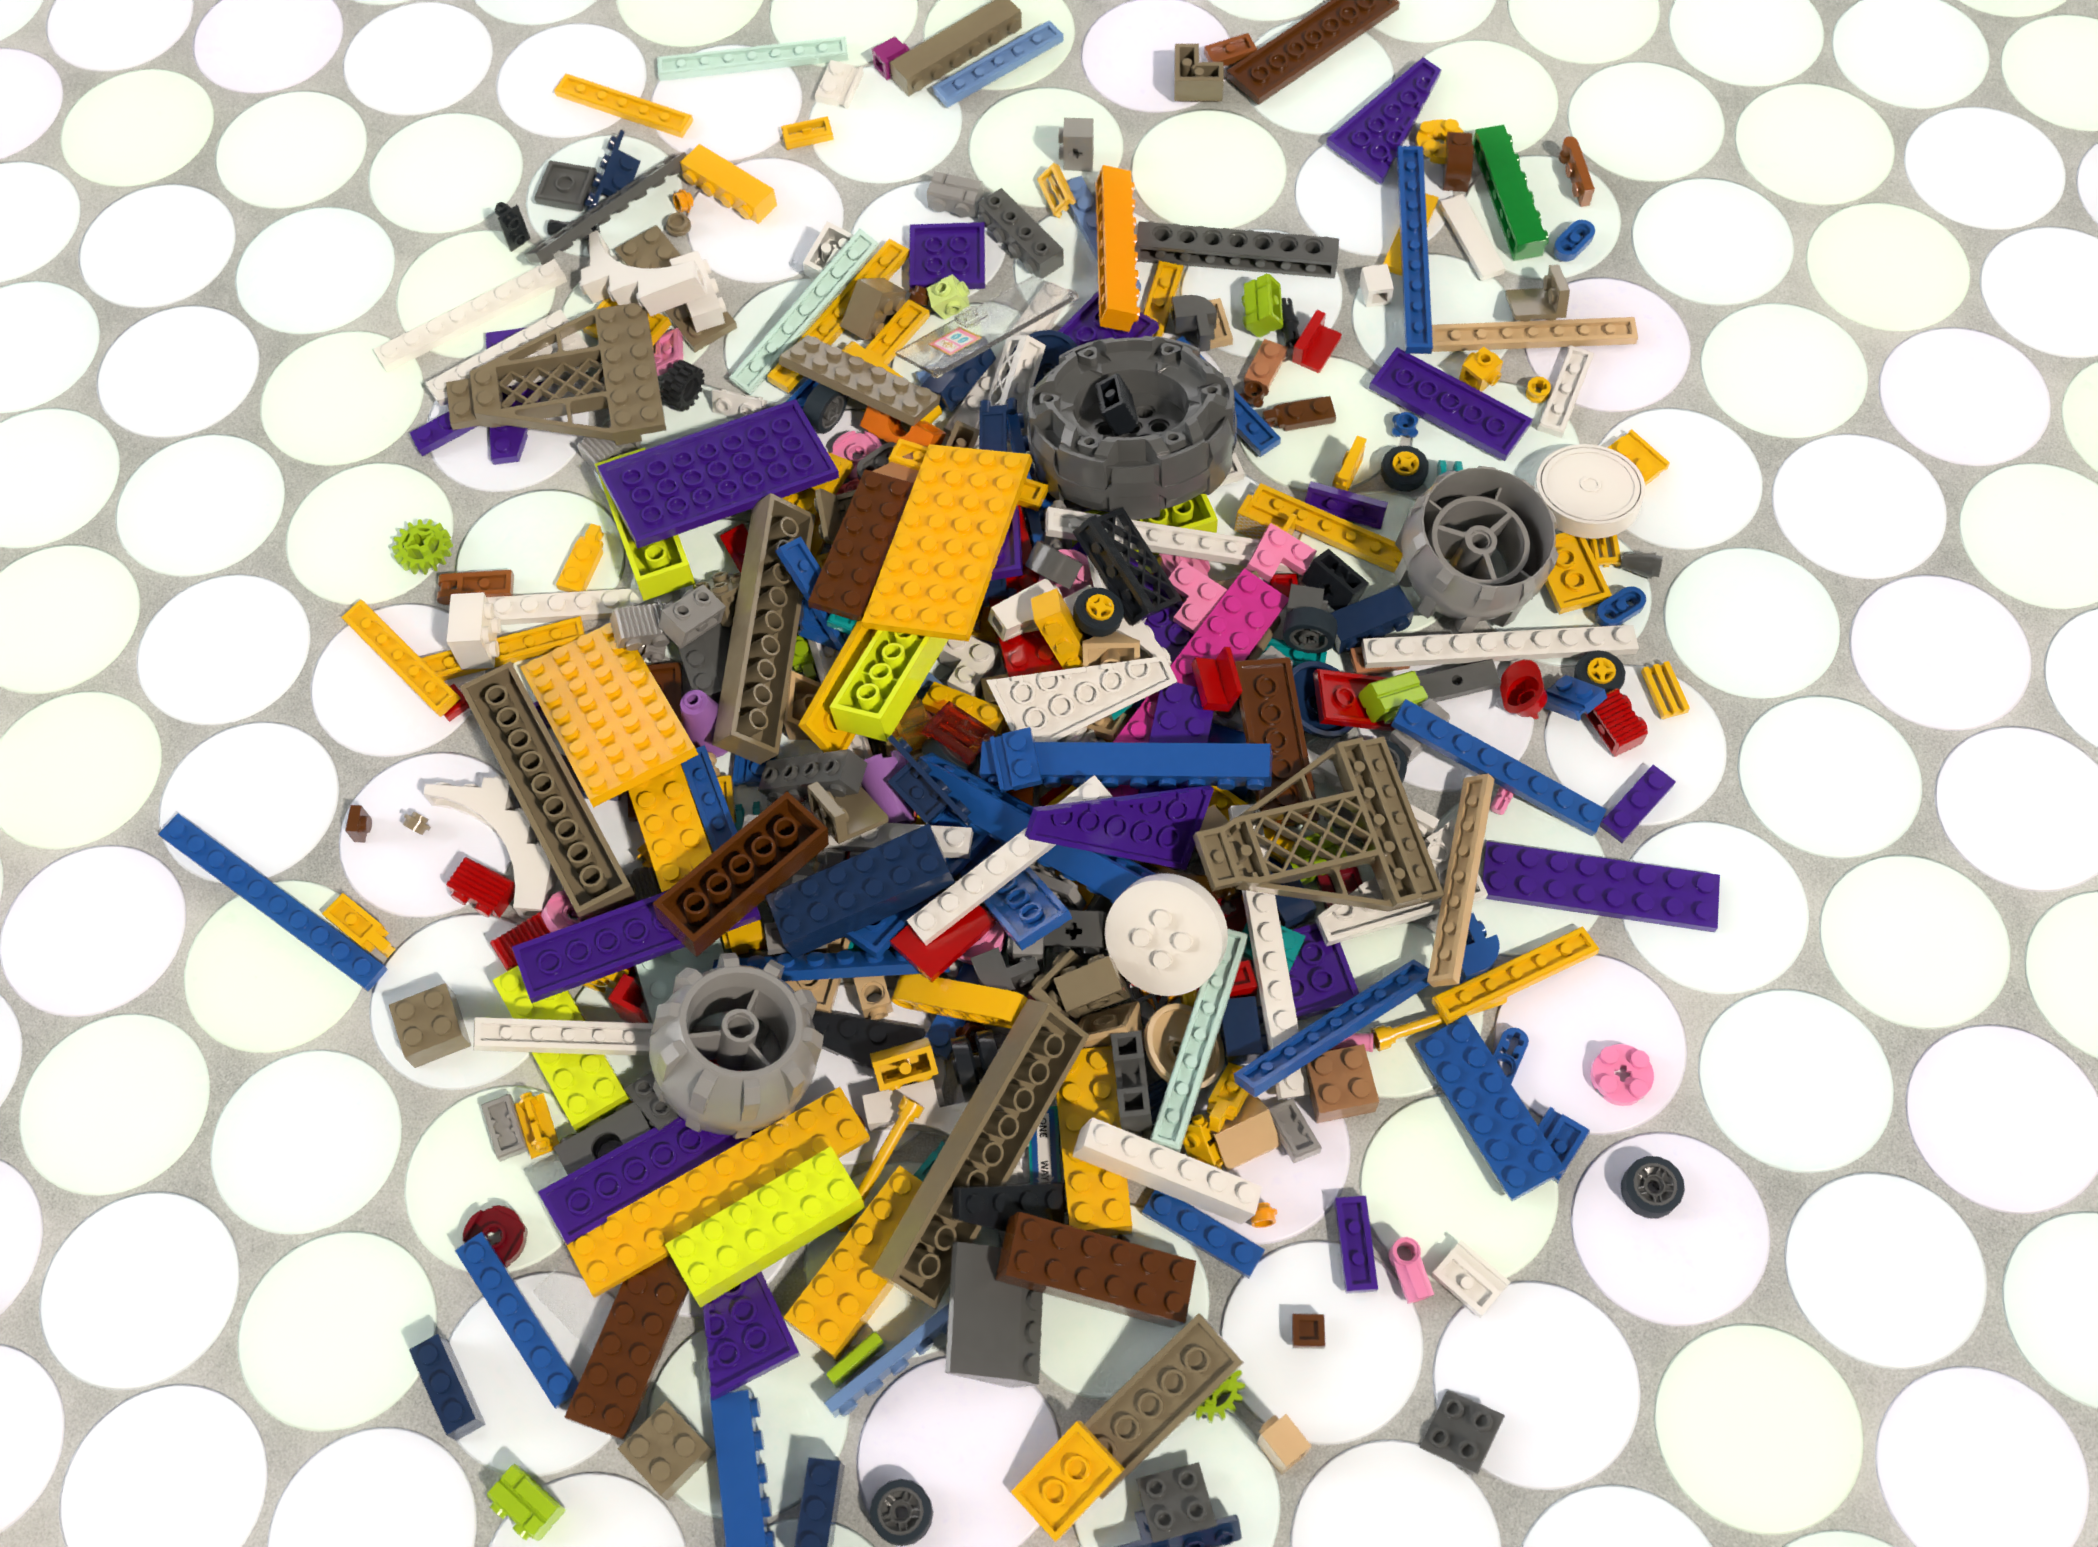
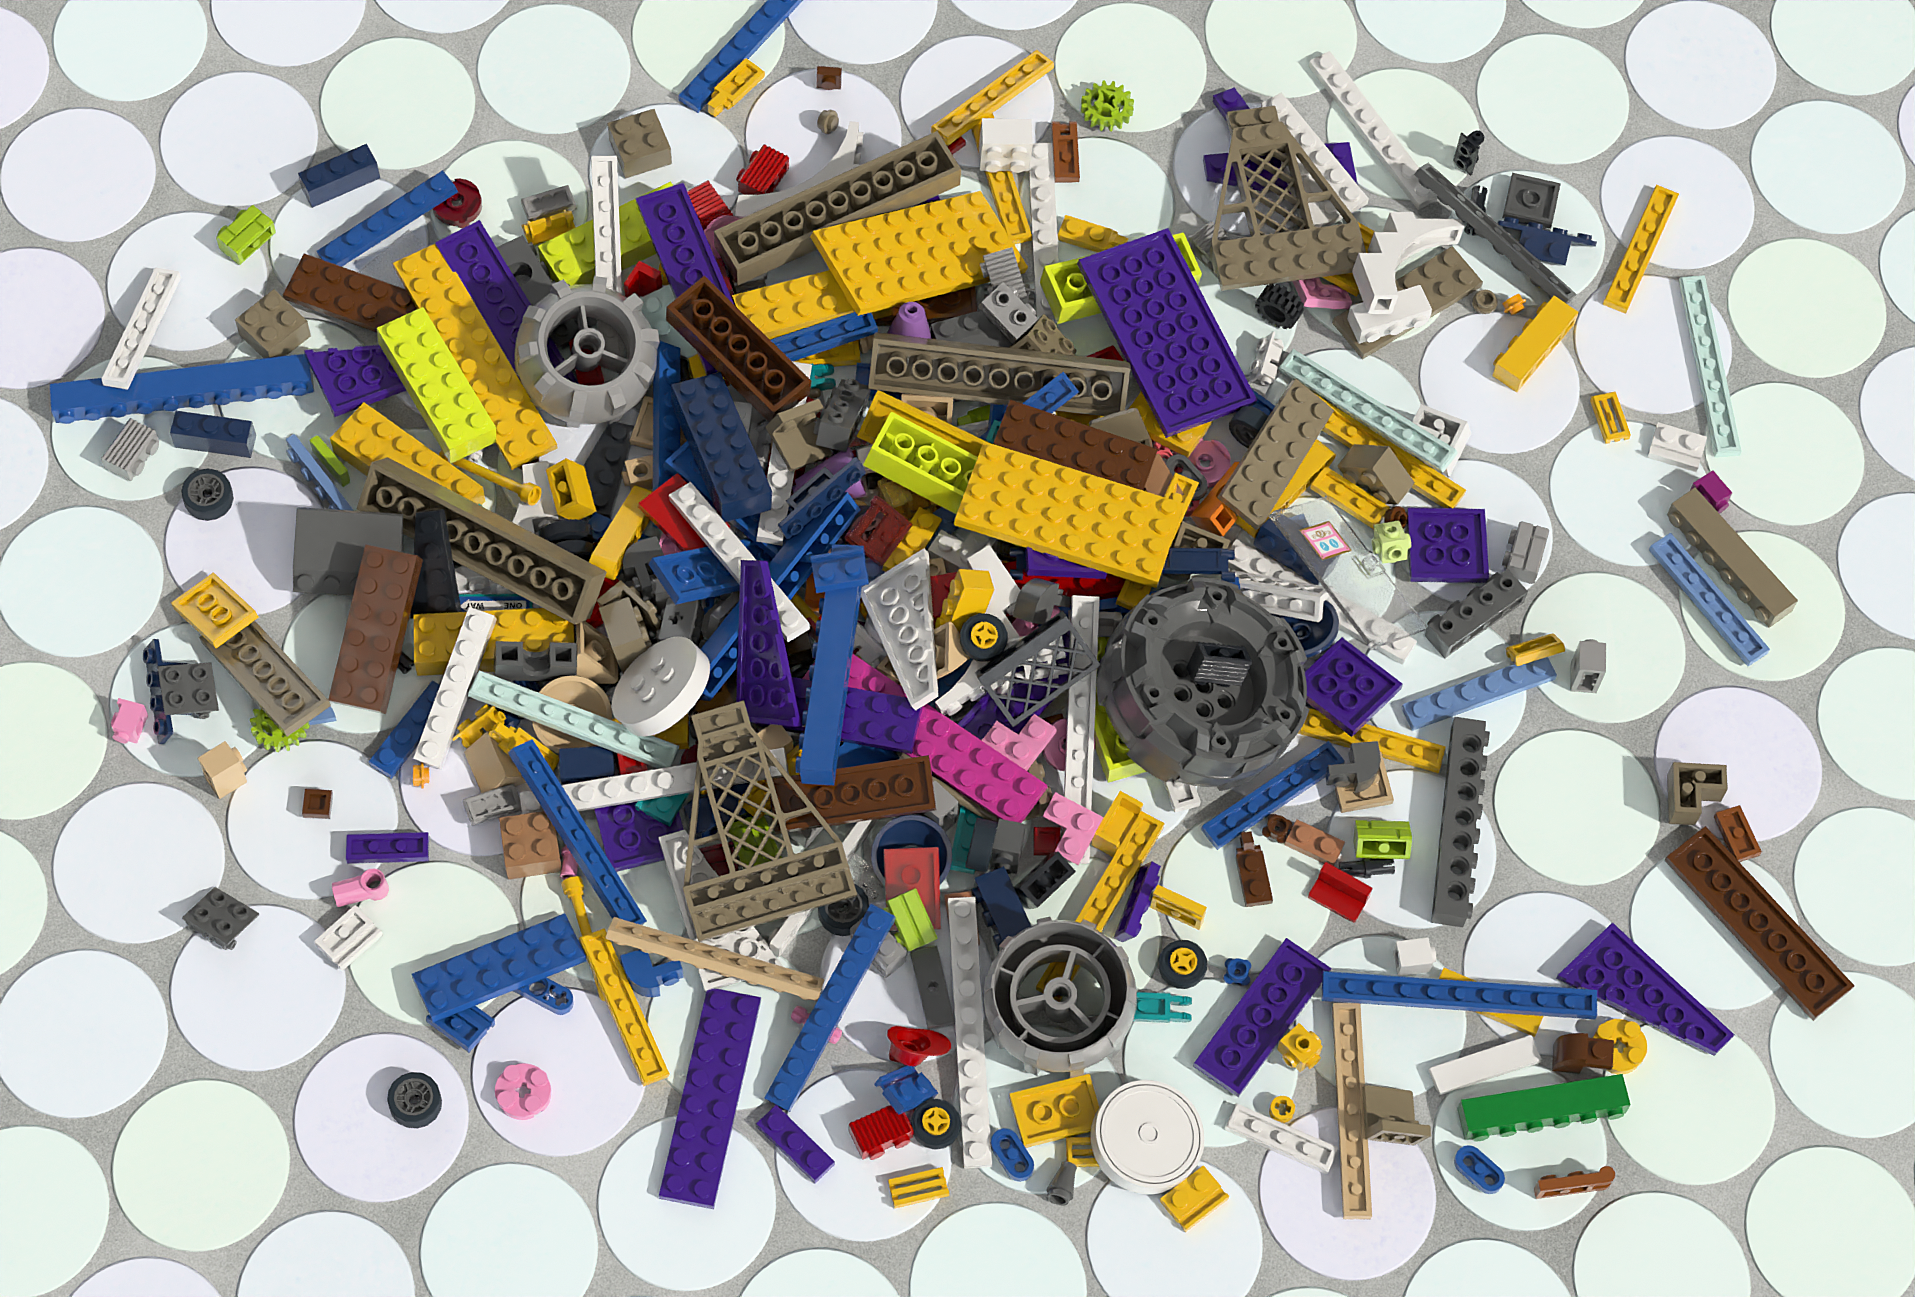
camera: 85 degrees right, 0 degrees up
light orange brick [1095,165,1140,332] -> none
red panel [1191,647,1242,712] -> none

